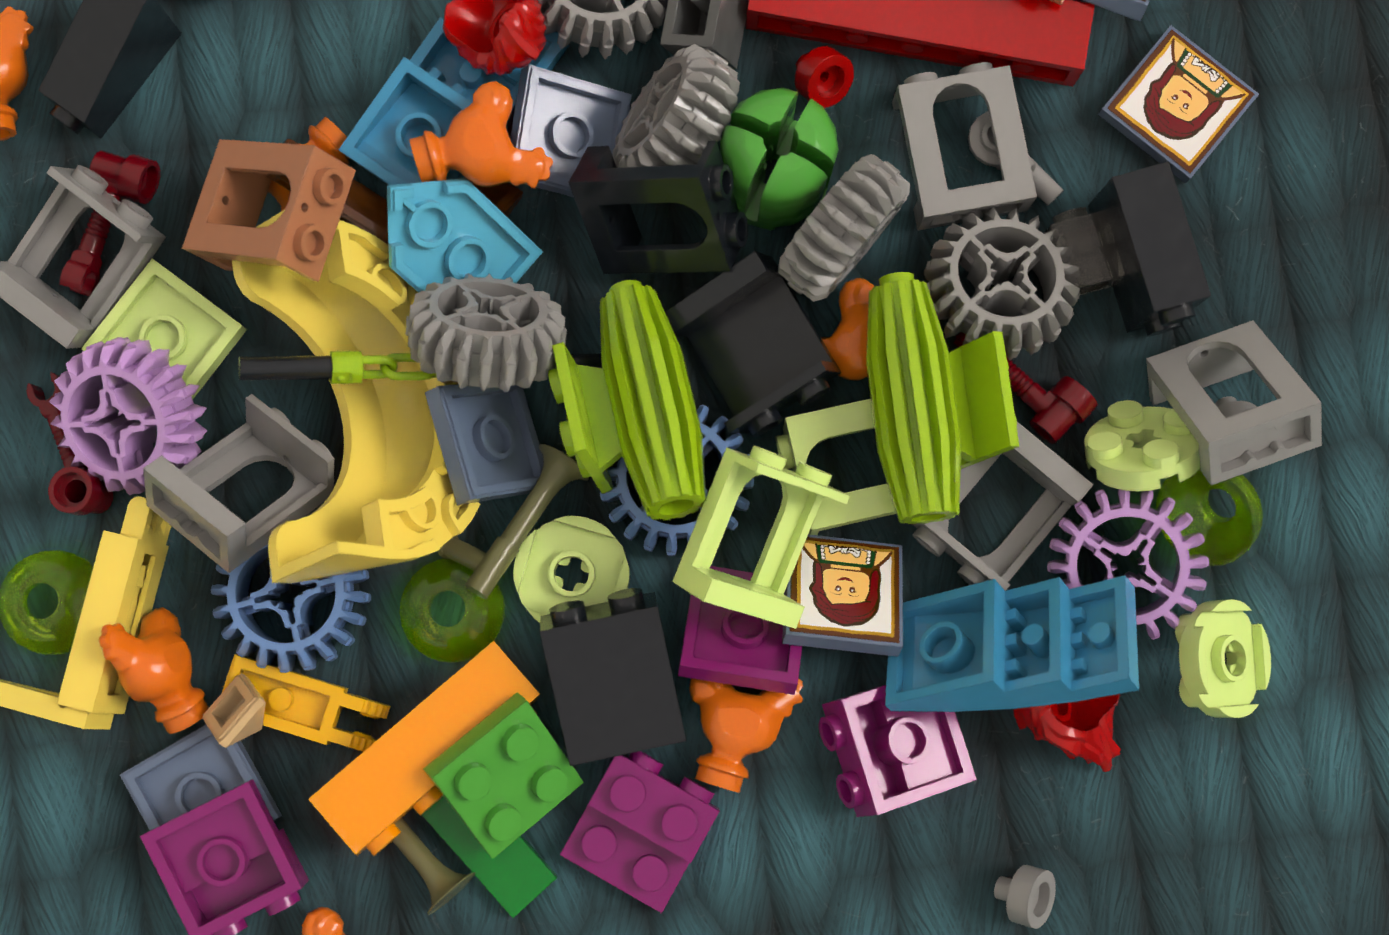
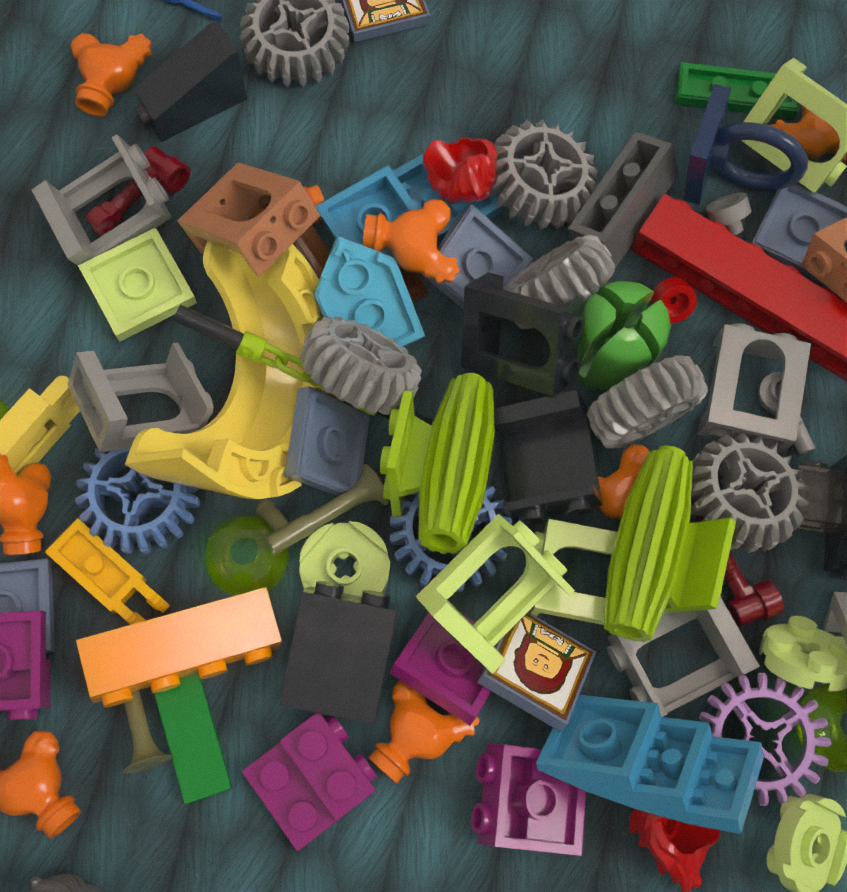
camera: 20 degrees right, 10 degrees down
dark red brick [27,372,113,516] -> none
lavender gear [49,337,207,495] -> none
tan slope [202,673,266,748] -> none
bright green plate [423,692,584,859] -> none

